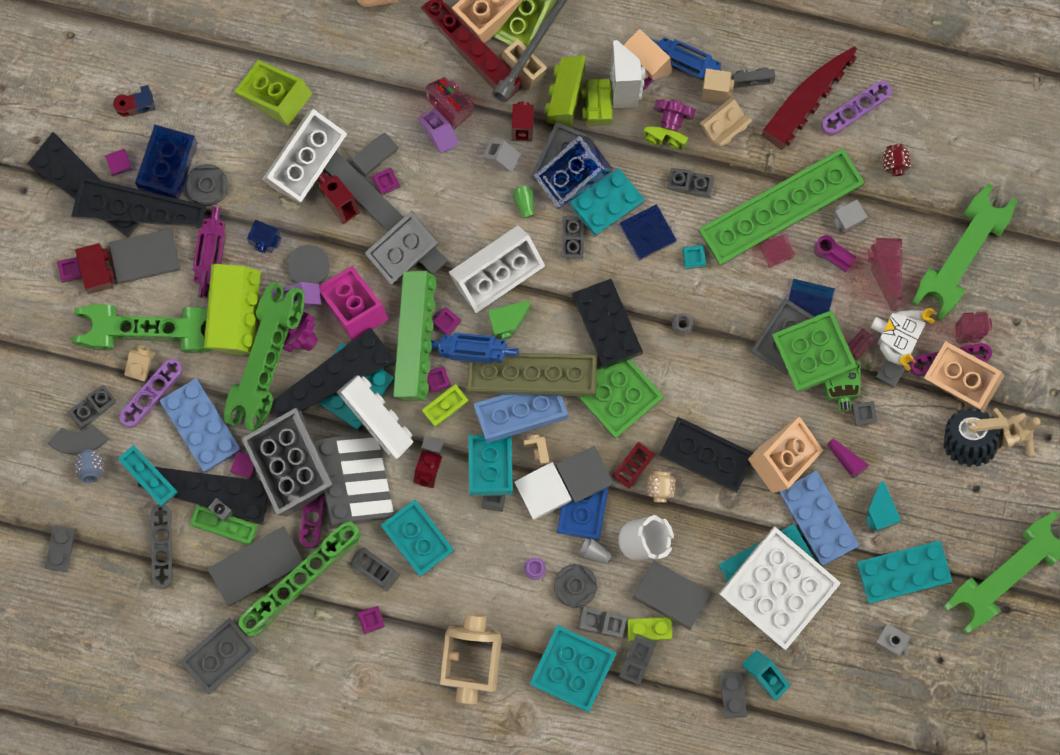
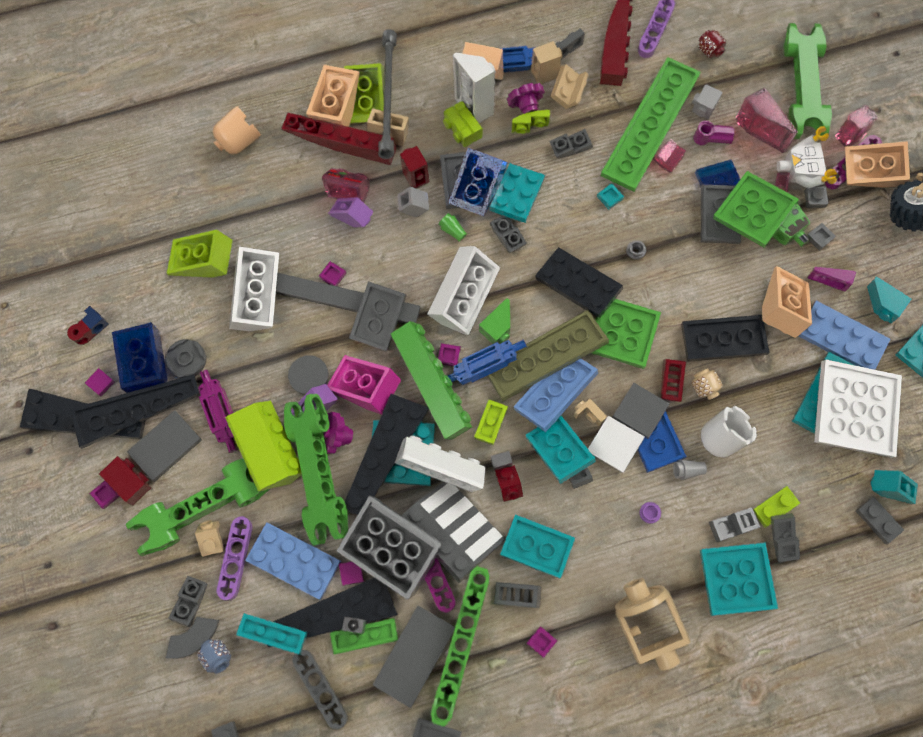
camera: 25 degrees left, 5 degrees down
clear blue brick [247,220,282,253] -> none
dark red torso [317,173,360,225] -> none
dark grey slope [351,132,399,176] -> none
magenta tile [427,366,451,394] -> none
lime slope [544,55,586,127] -> none
dark grey tile [554,564,597,608] -> none
clear blue tile [619,204,677,261] -> none
dark grey tile [633,561,711,630] -> none

